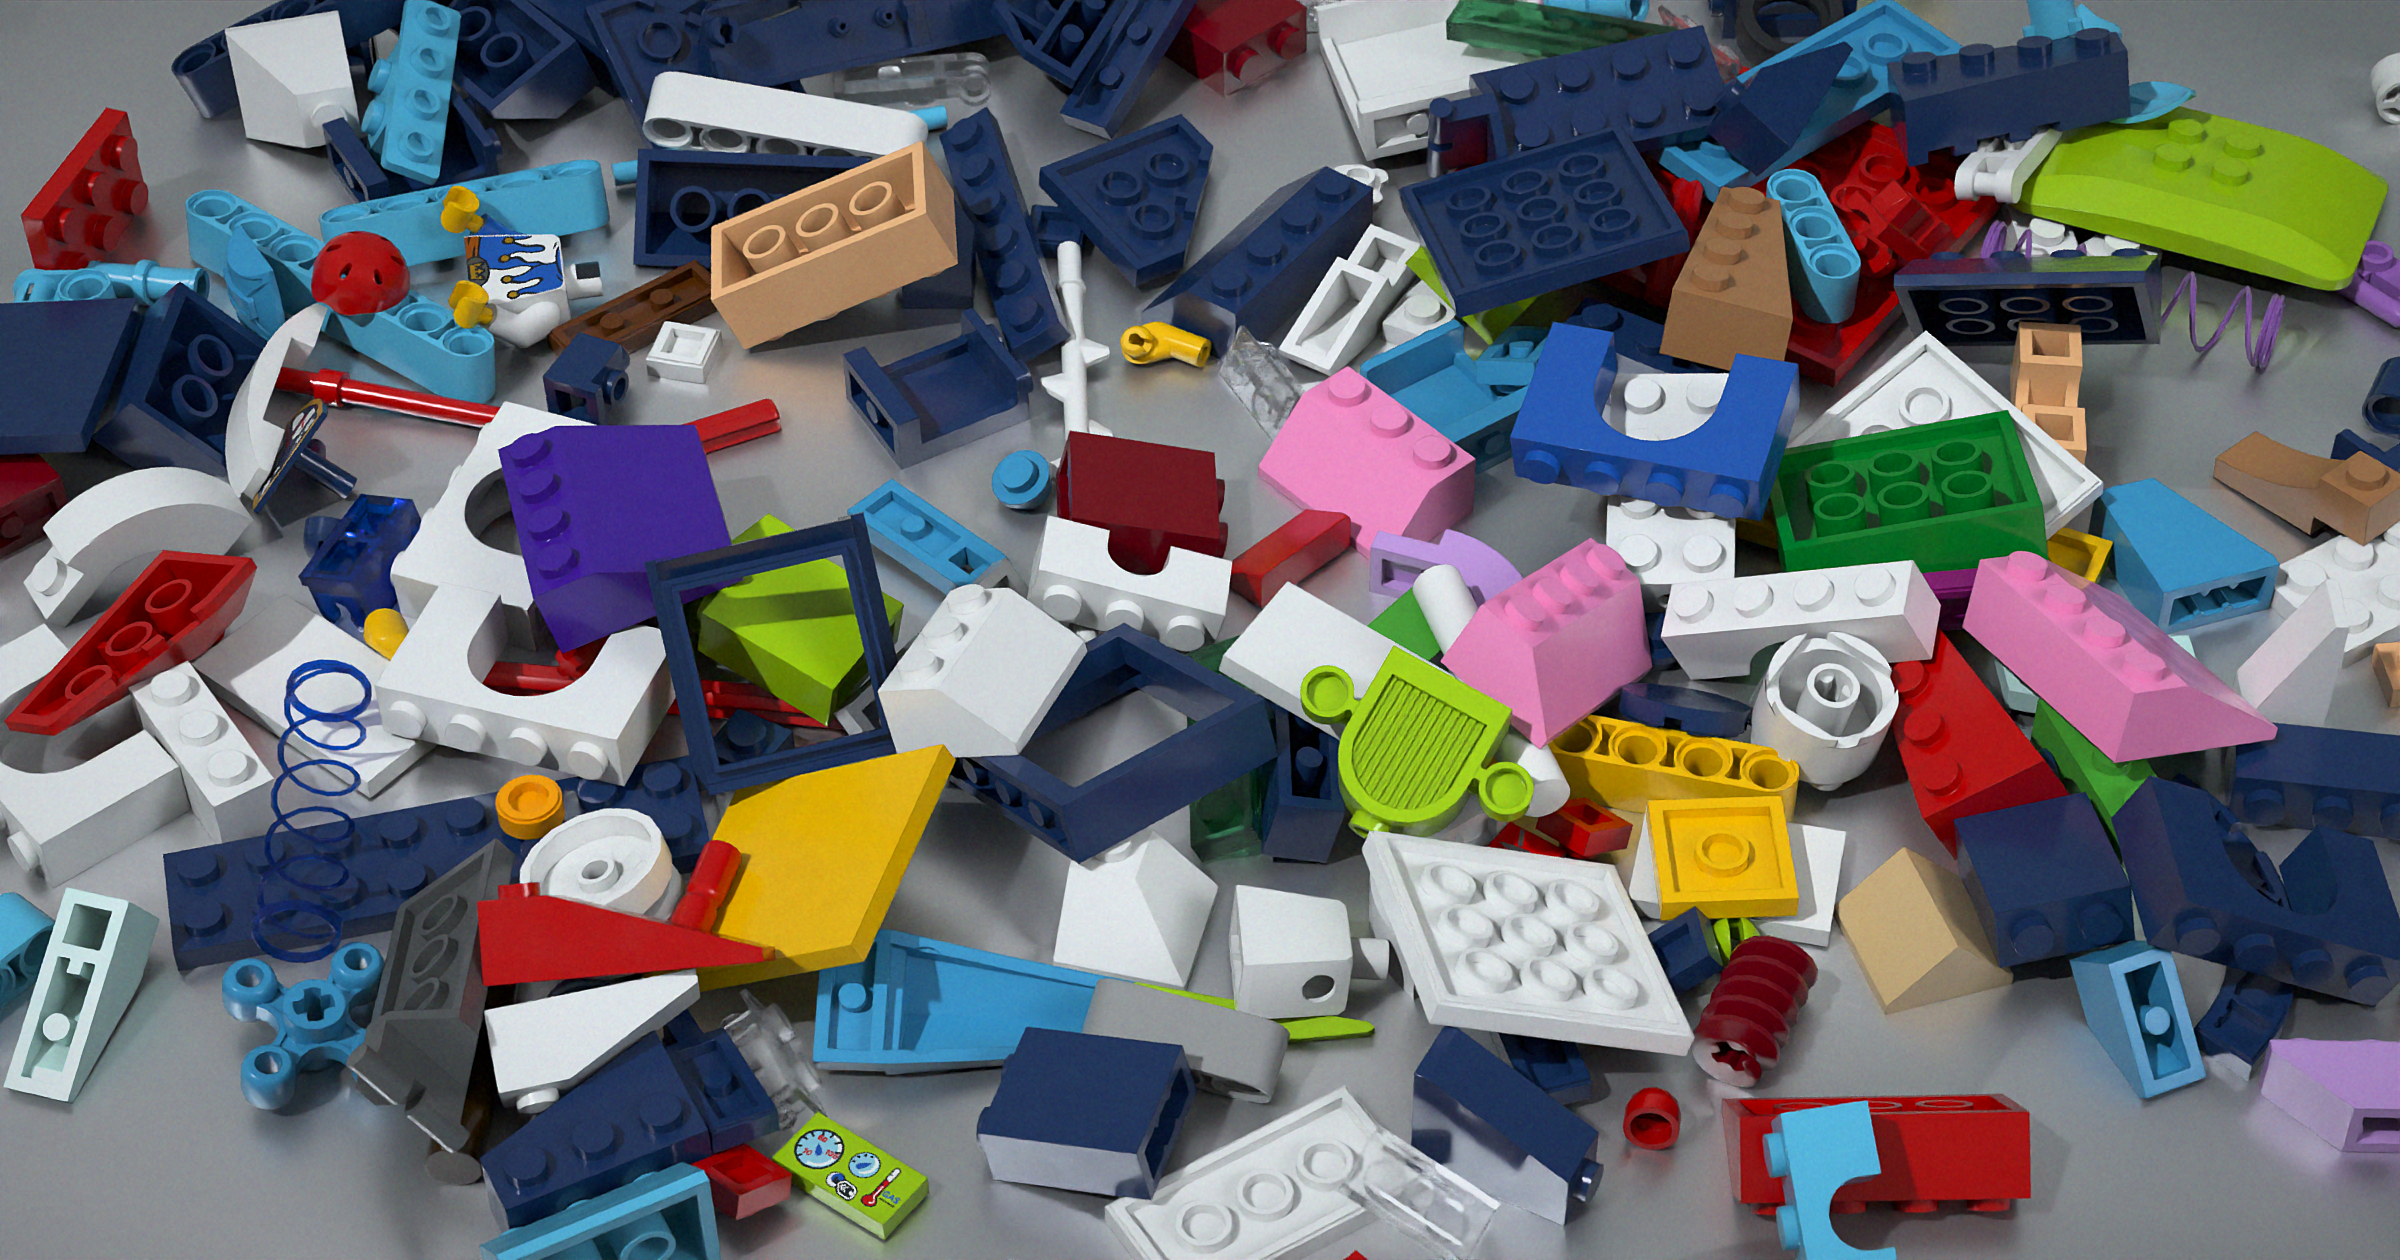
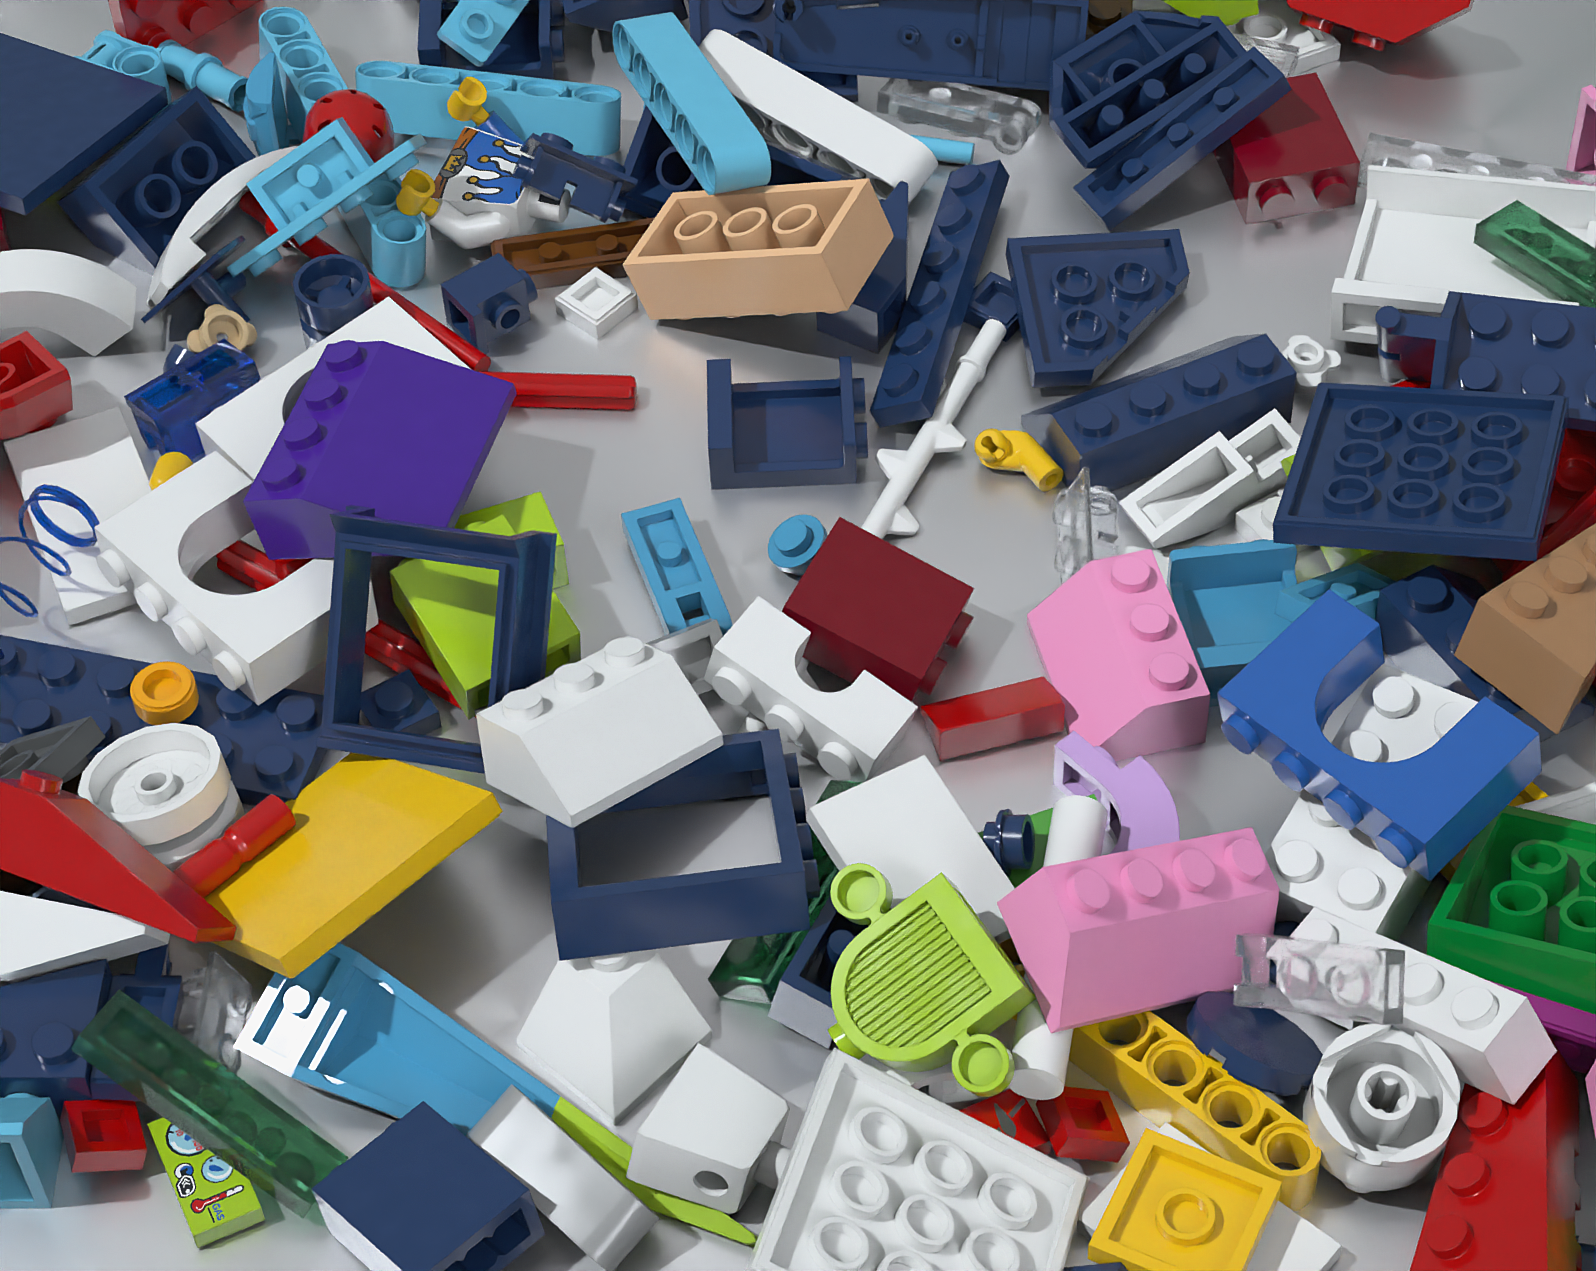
camera: 30 degrees right, 5 degrees up
none -> clear green plate [71,989,349,1219]
none -> tan plate [187,304,257,373]
none -> medium azure bracket [227,117,427,277]
none -> dark blue wheel [292,254,374,350]
none -> dark blue hinge [512,133,638,223]
none -> medium azure beam [612,12,771,195]
none -> dark blue plate [983,809,1035,876]
none -> clear plate [1233,933,1405,1025]

